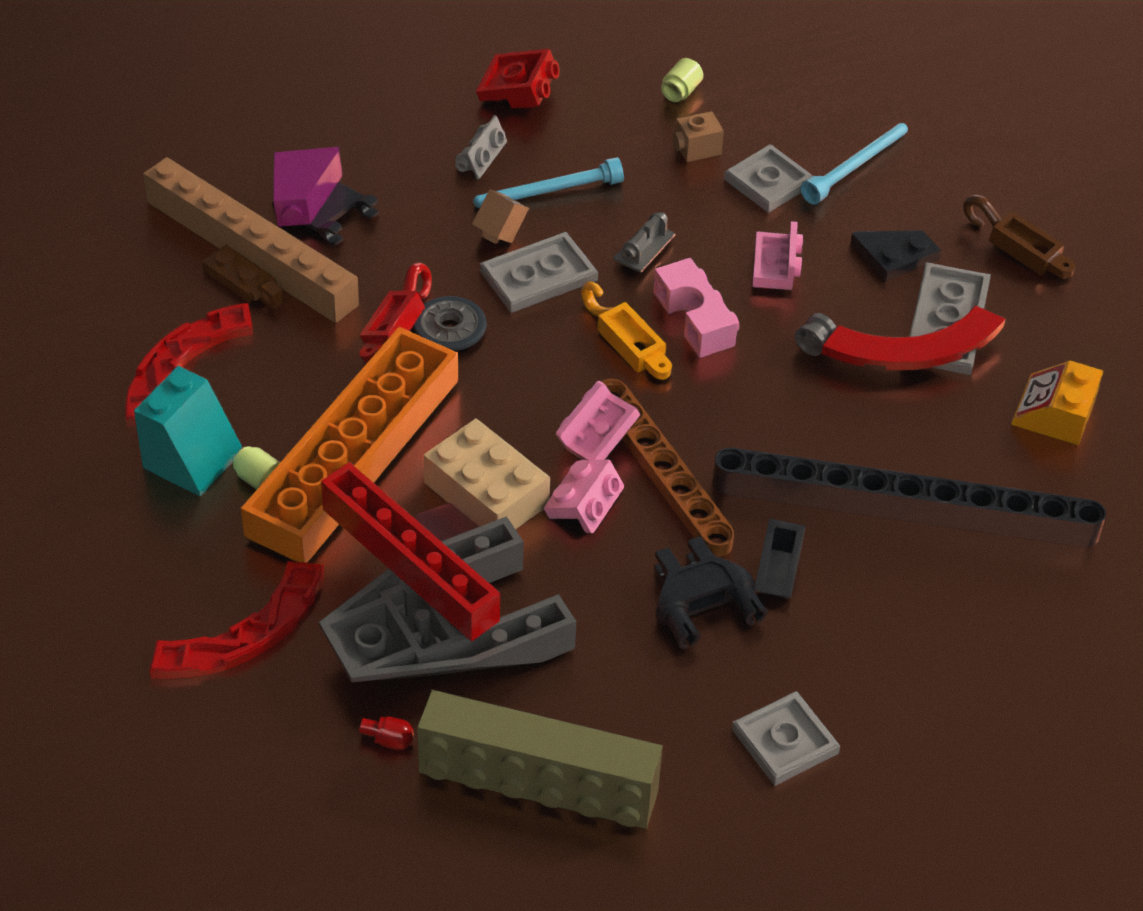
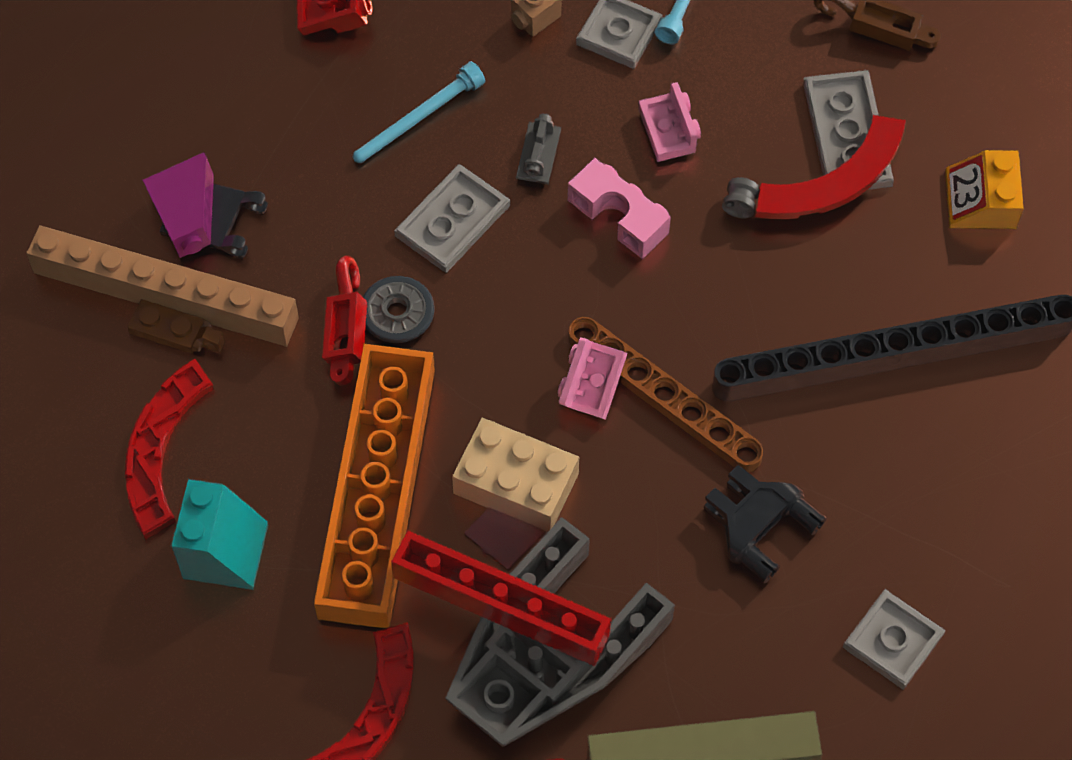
camera: 20 degrees left, 15 degrees up
yellowish green brick [233,446,280,490] -> none
light grey hinge [455,116,507,179] -> none
medium nougat brick [472,189,529,244] -> none
bright pink bracket [543,460,624,533] -> none
light orange piece [581,281,672,379] -> none
black slope [754,518,806,599] -> none
black wing [851,230,941,281] -> none

